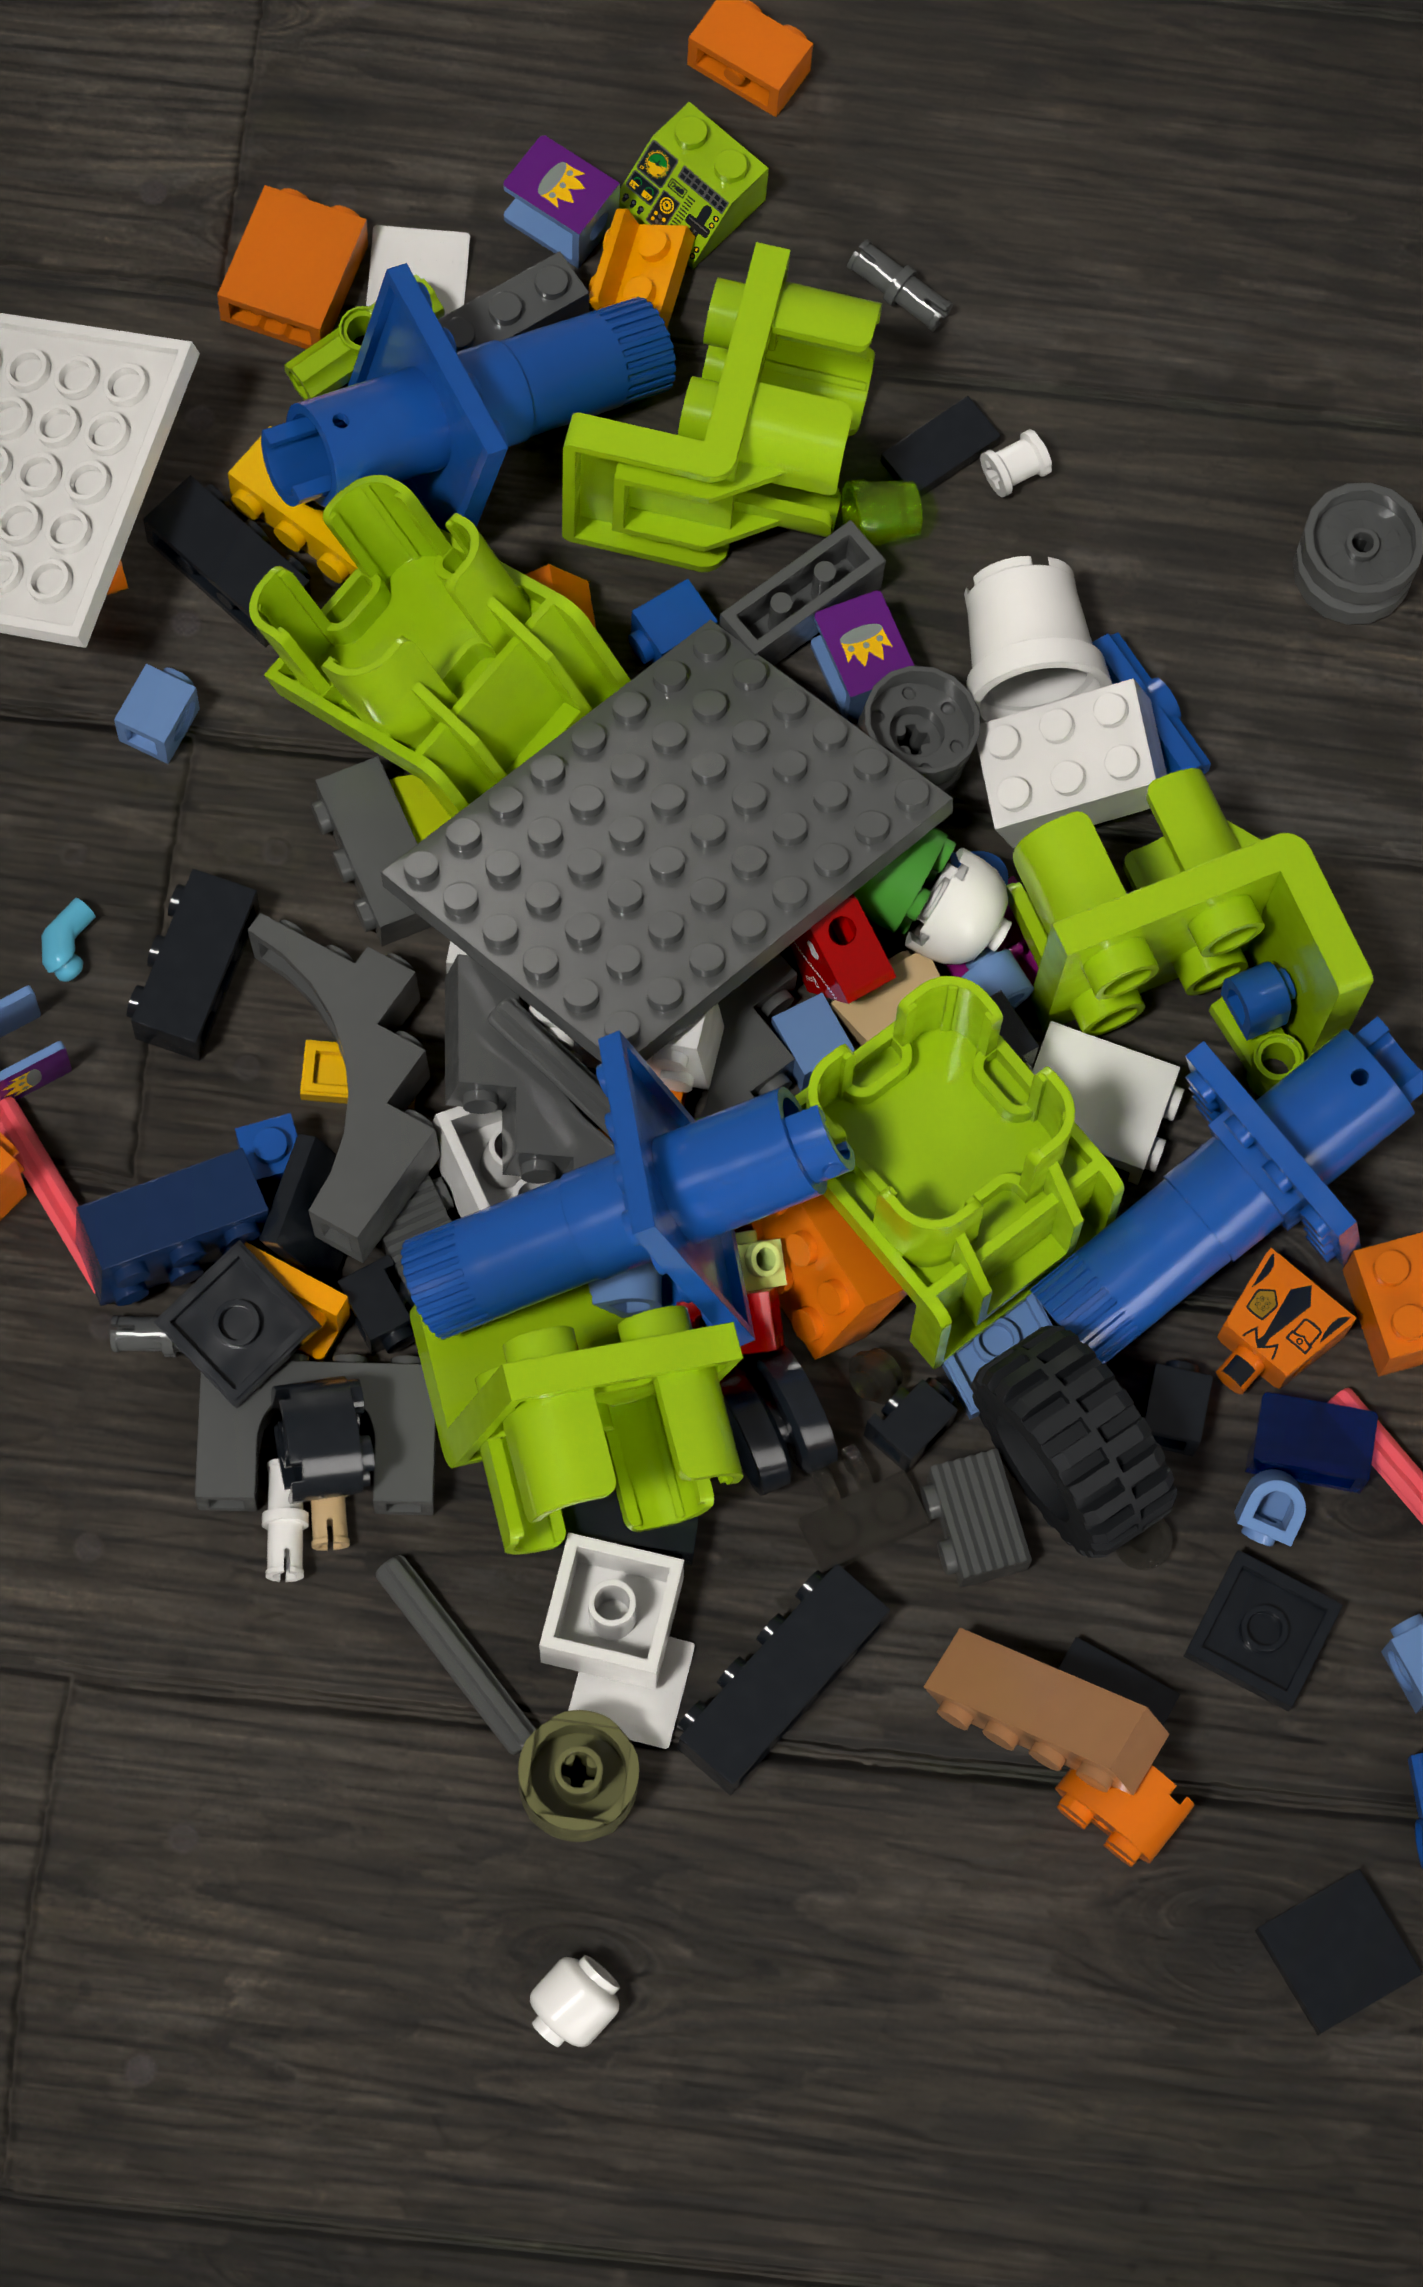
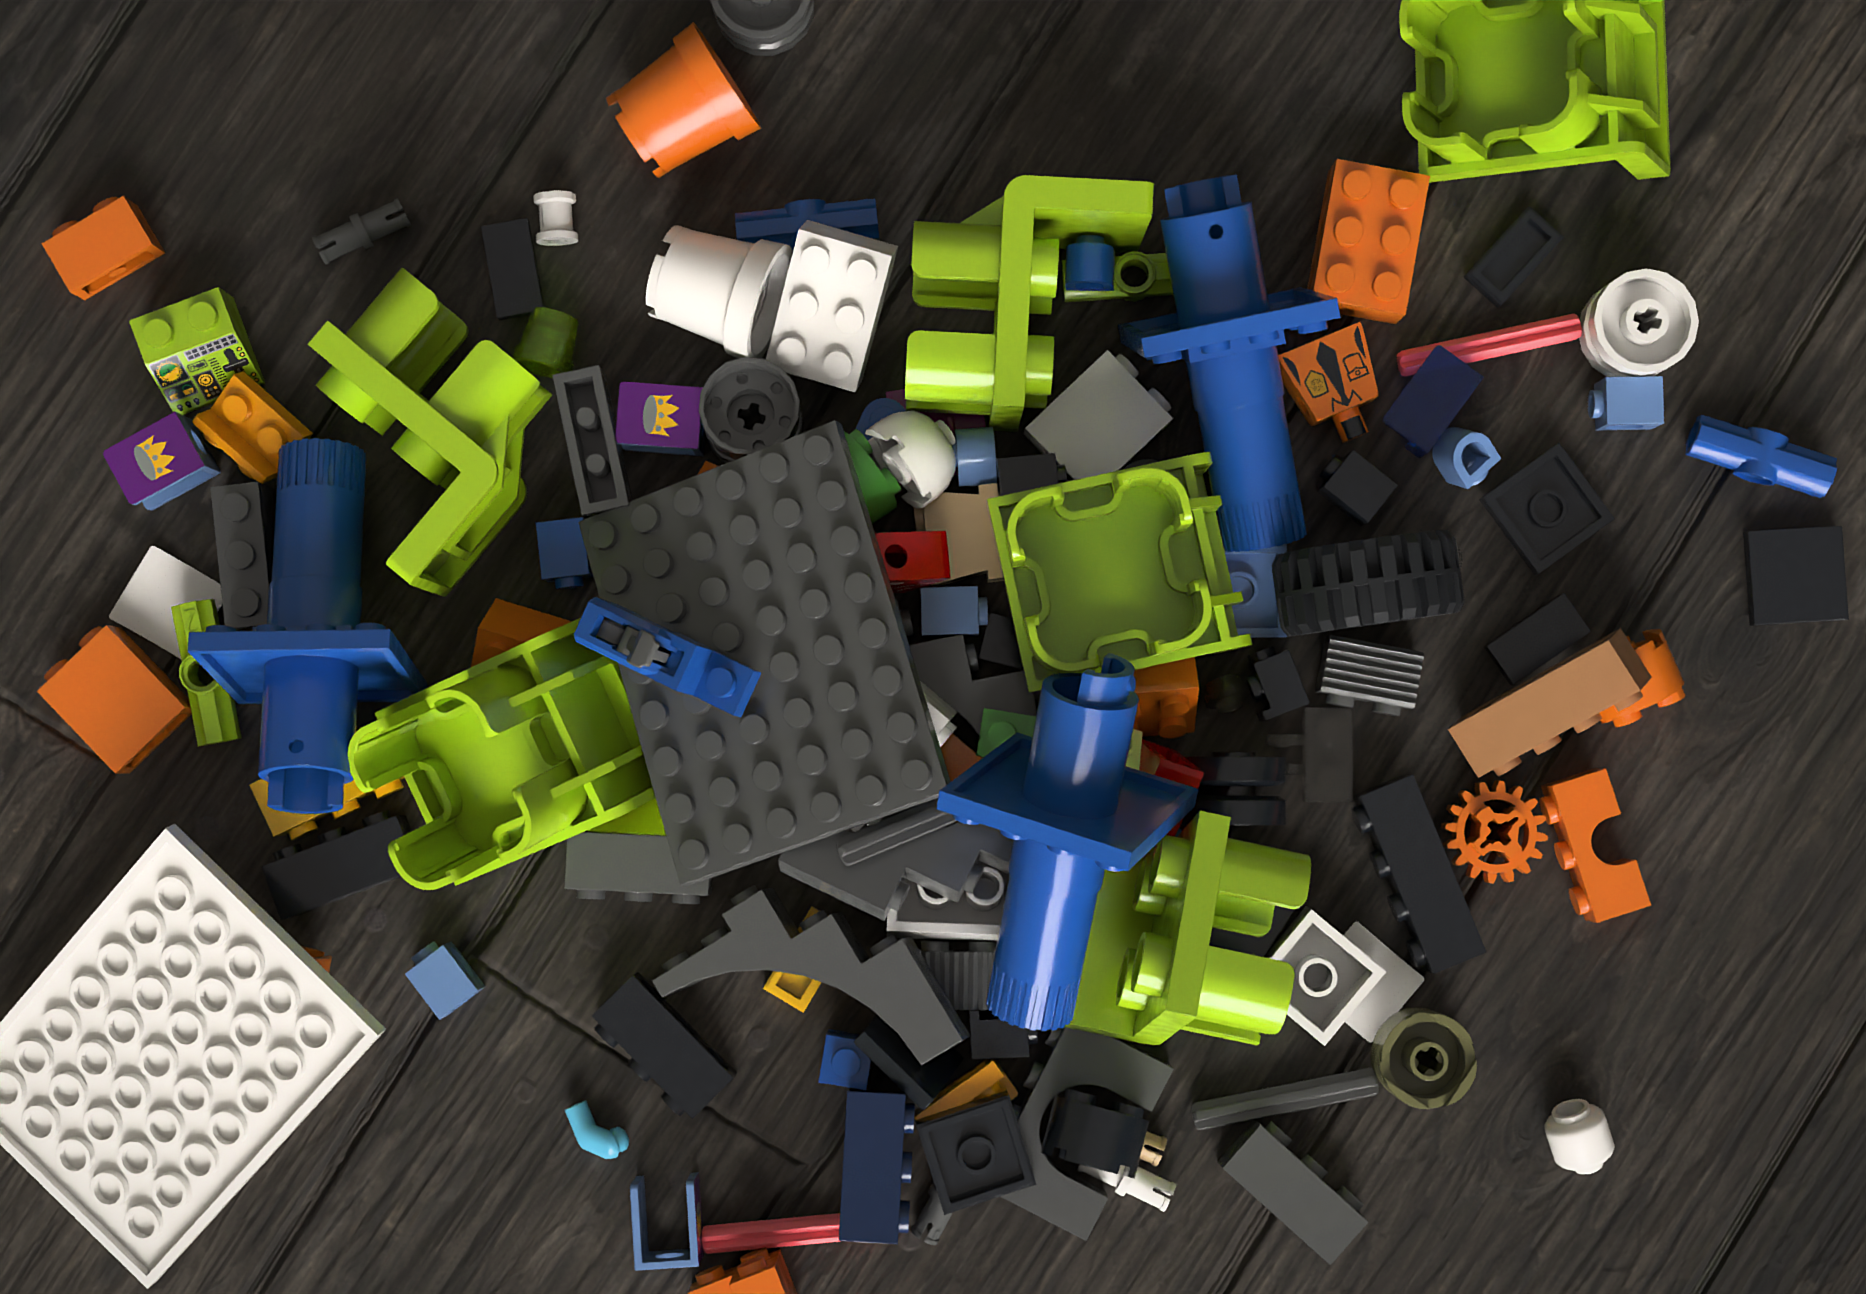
camera: 60 degrees left, 15 degrees up
none -> blue plate [574,597,761,717]
none -> orange piece [606,22,762,178]
none -> dark grey brick [1217,1119,1368,1265]
none -> orange gear [1441,780,1548,884]
none -> orange arch [1539,768,1651,923]

